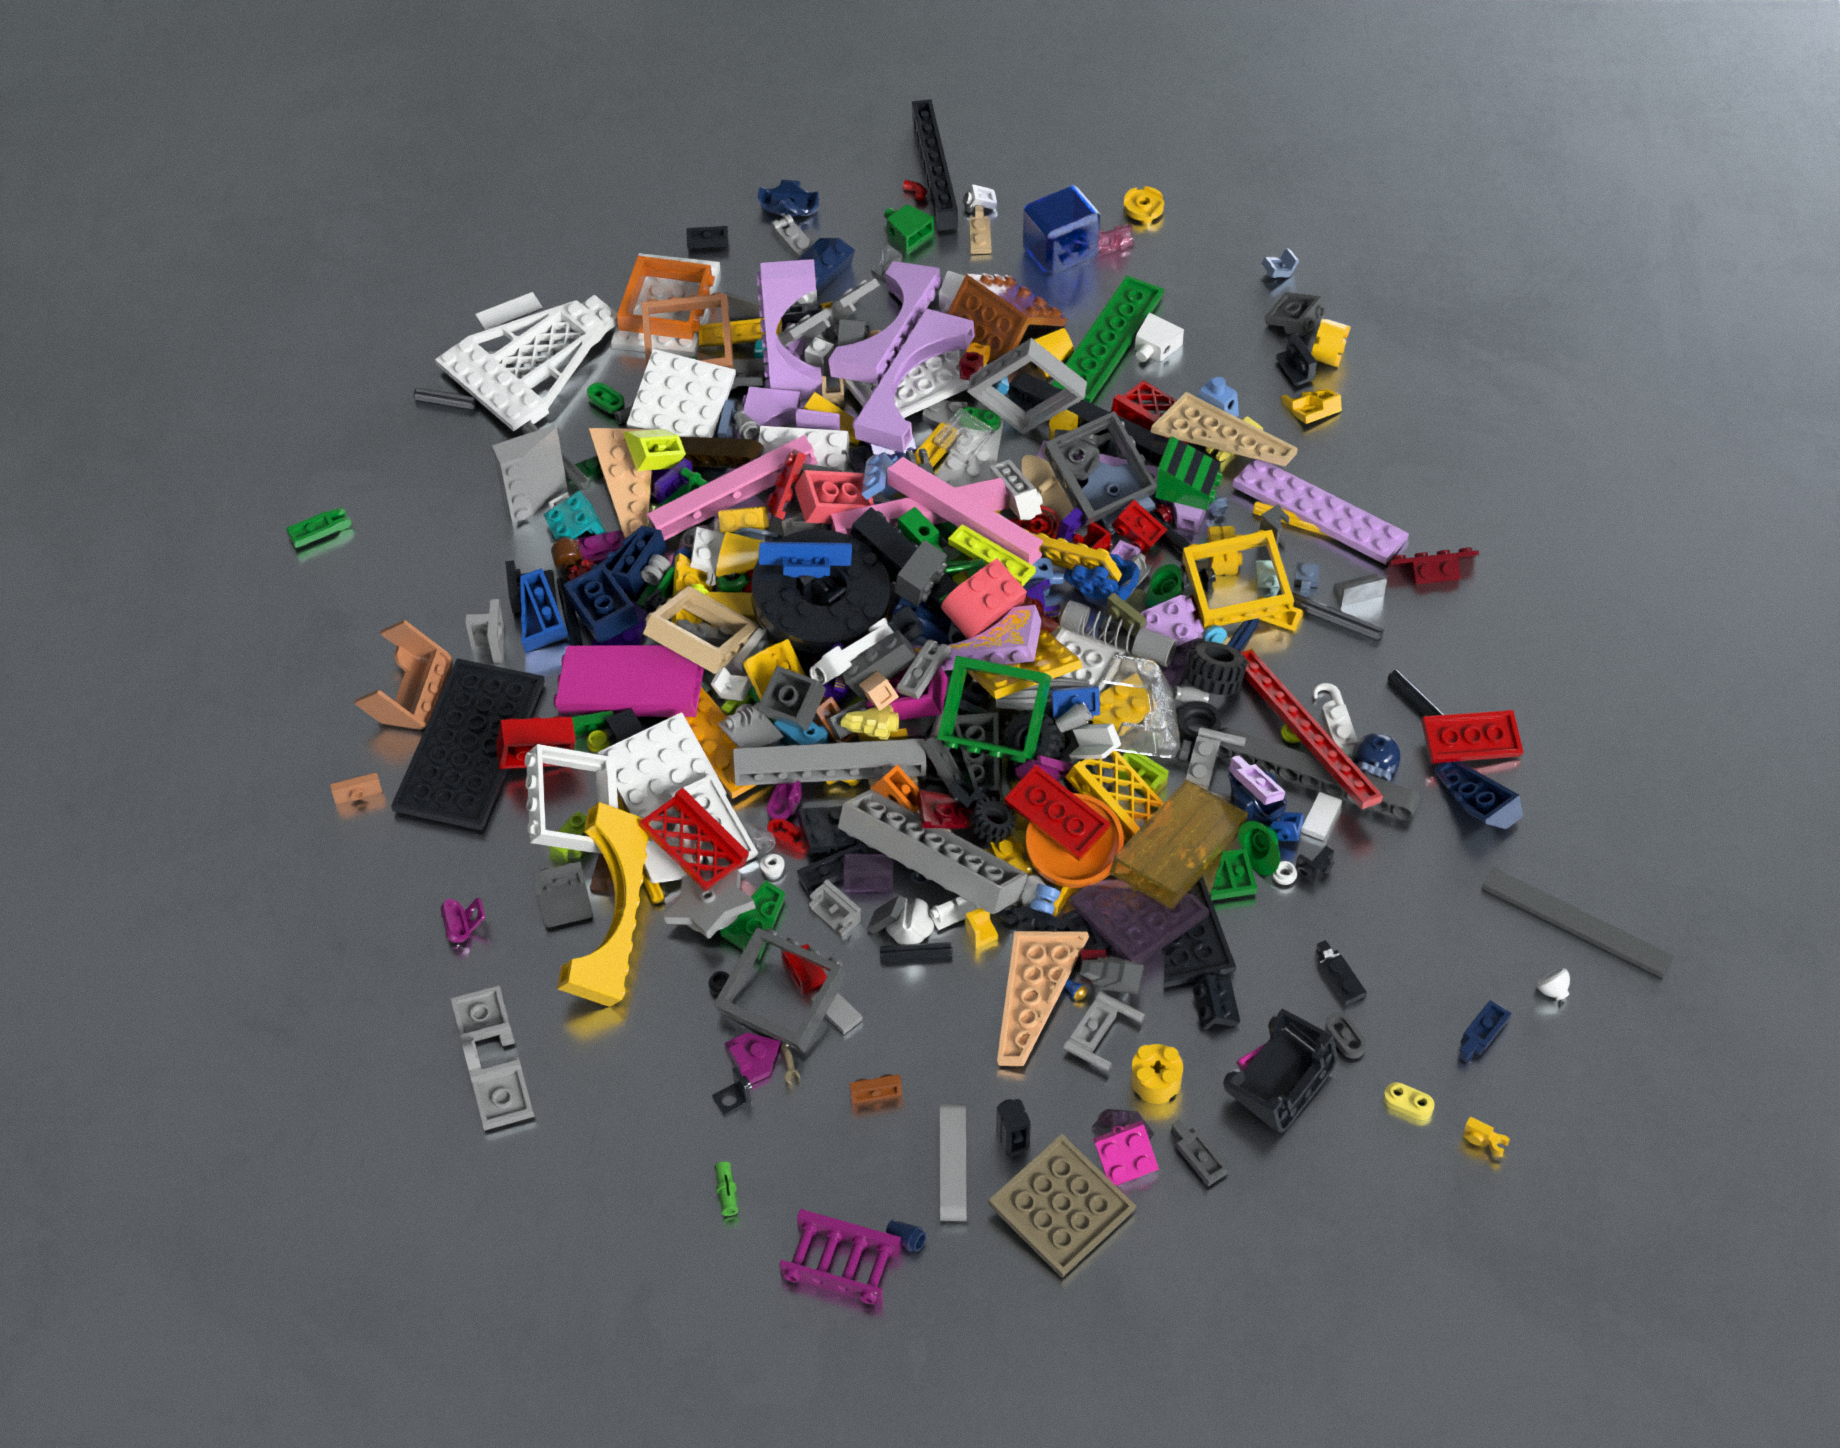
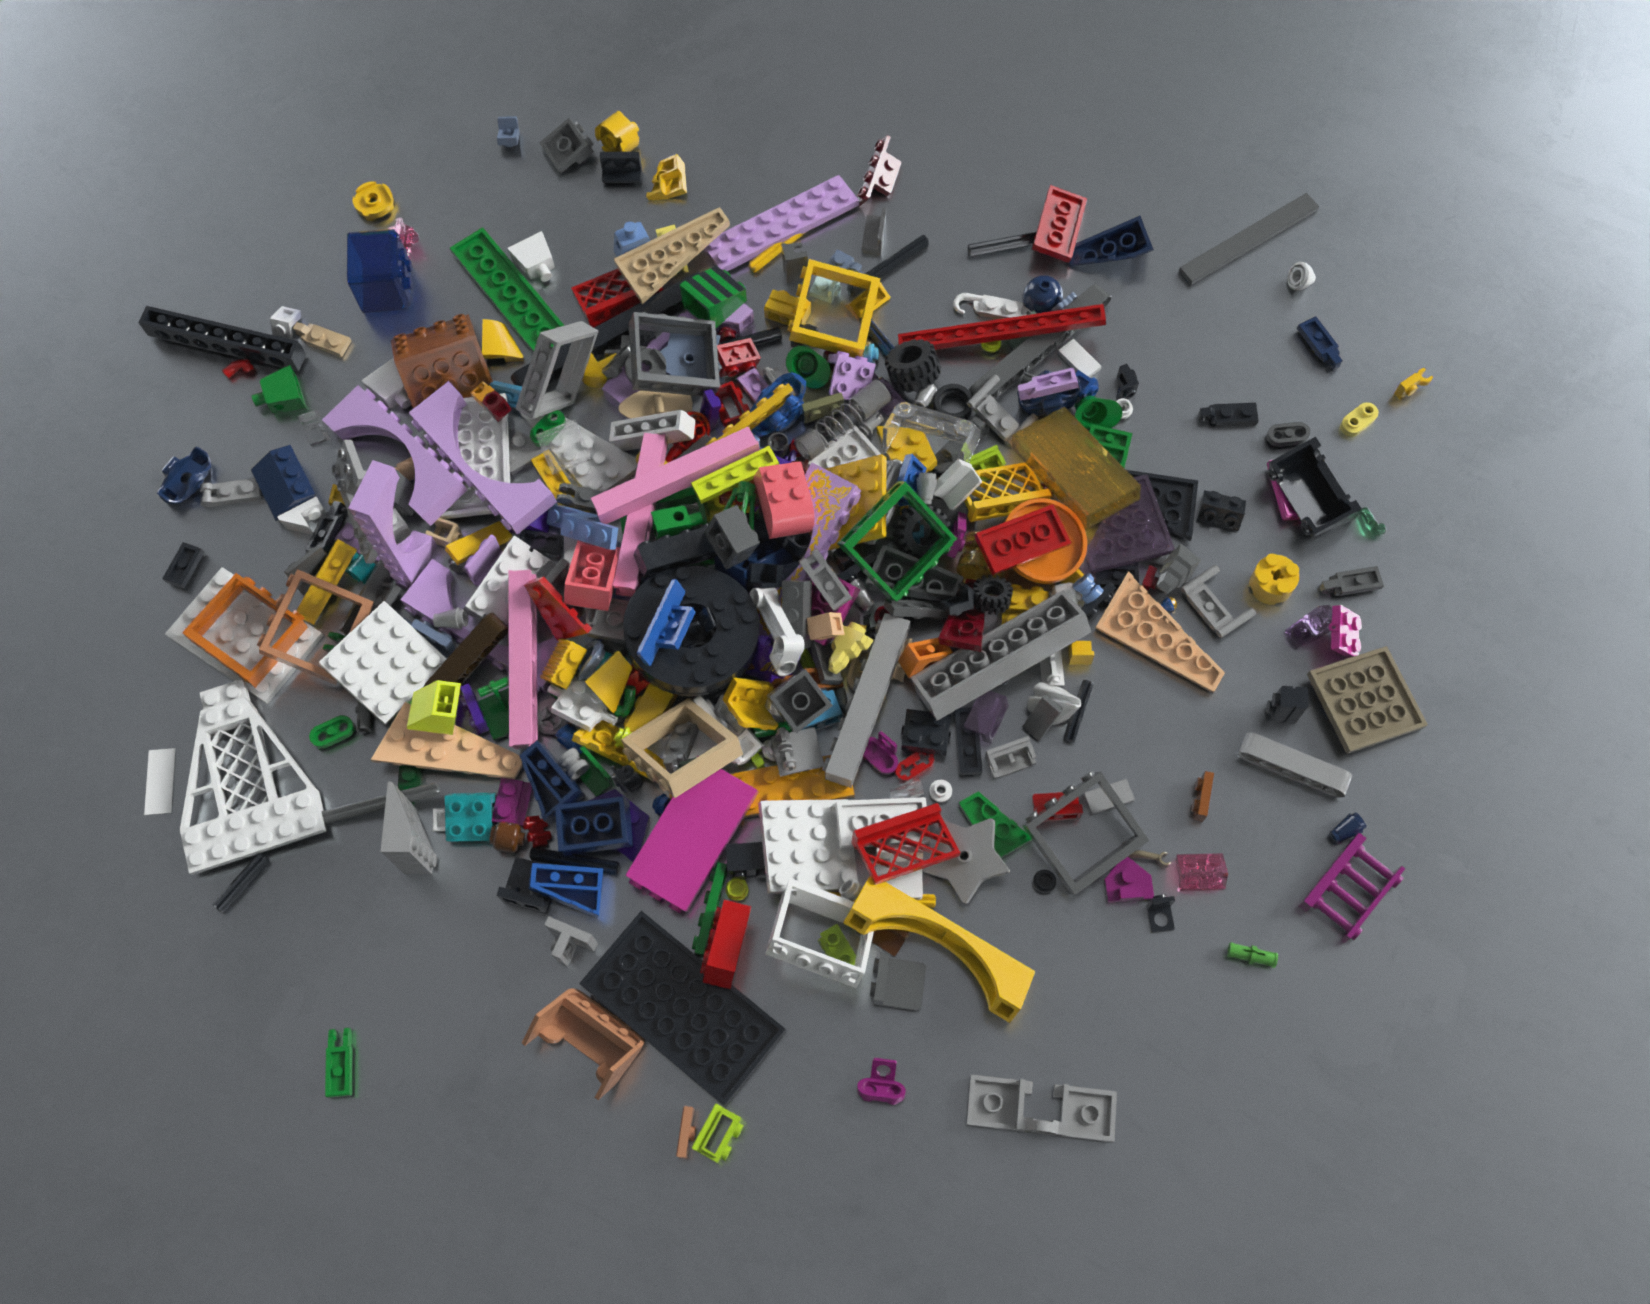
camera: 65 degrees left, 15 degrees up
none -> lime window [692,1103,744,1164]
none -> dark grey wheel [768,432,789,458]
none -> clear pink bracket [1176,853,1228,891]
none -> clear green arm [1359,507,1386,536]

